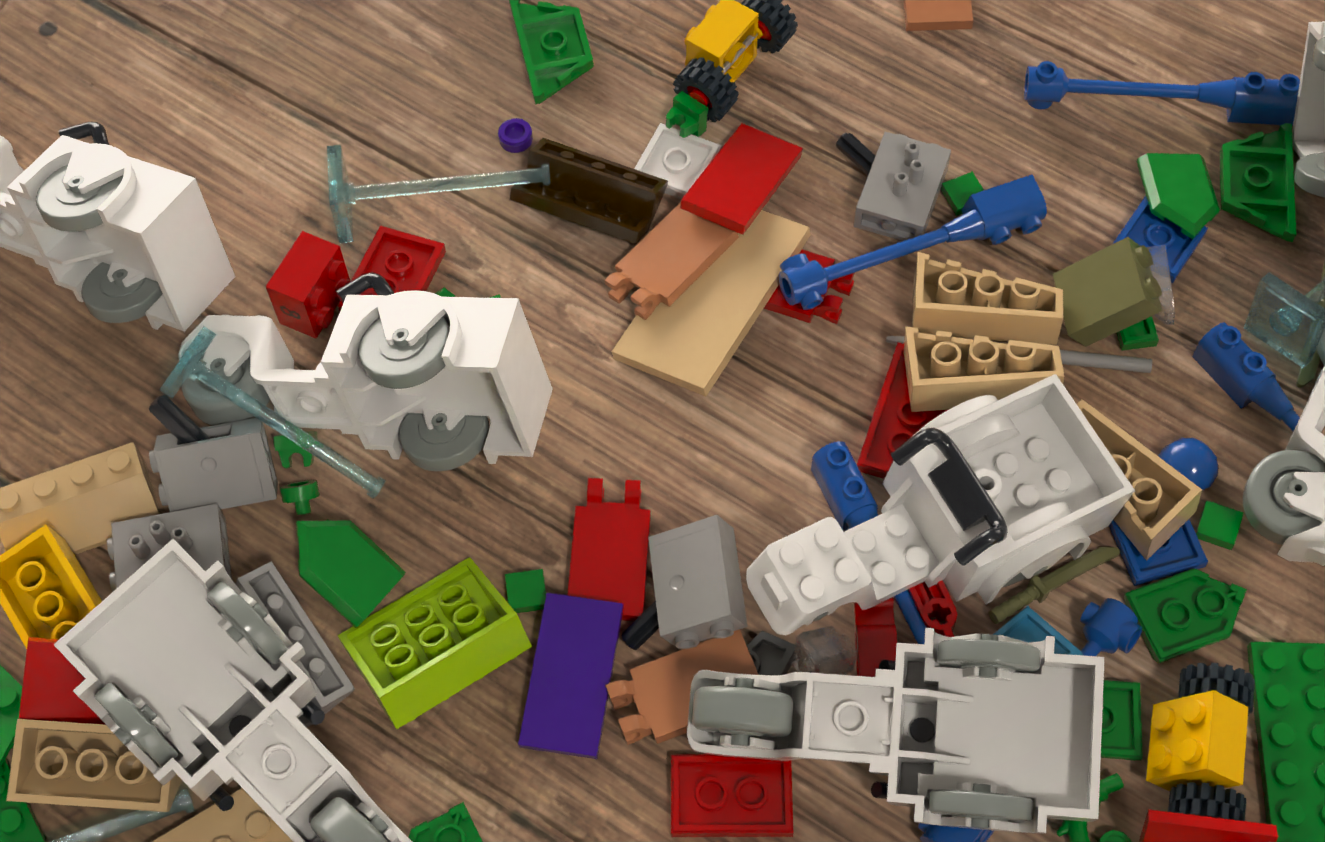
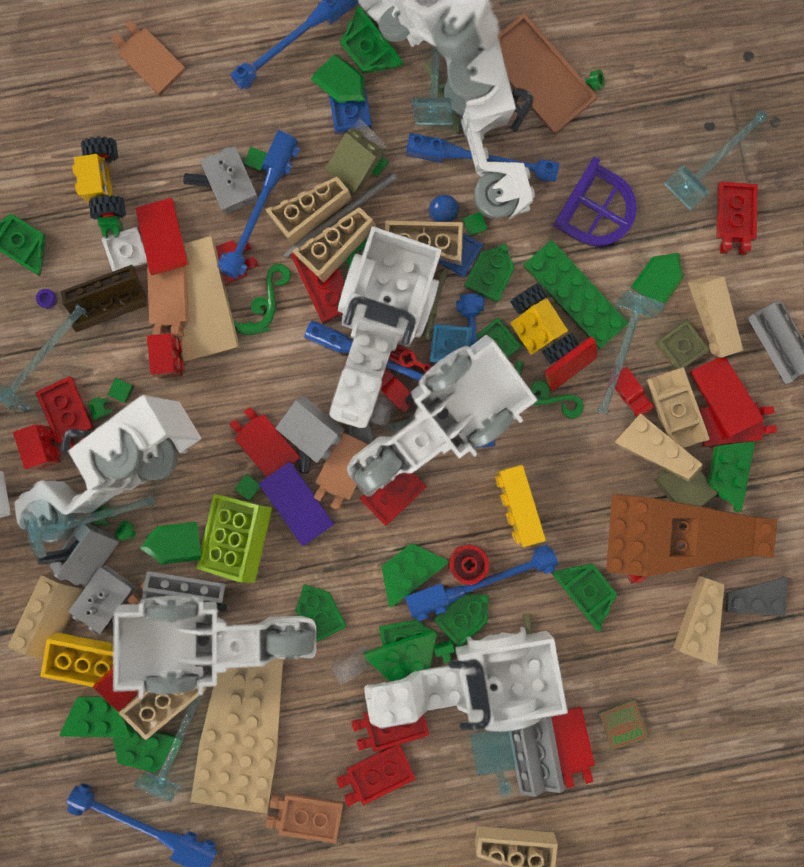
camera: 50 degrees left, 25 degrees up
none -> red brick [147,333,185,378]
none -> green plant [233,264,291,335]

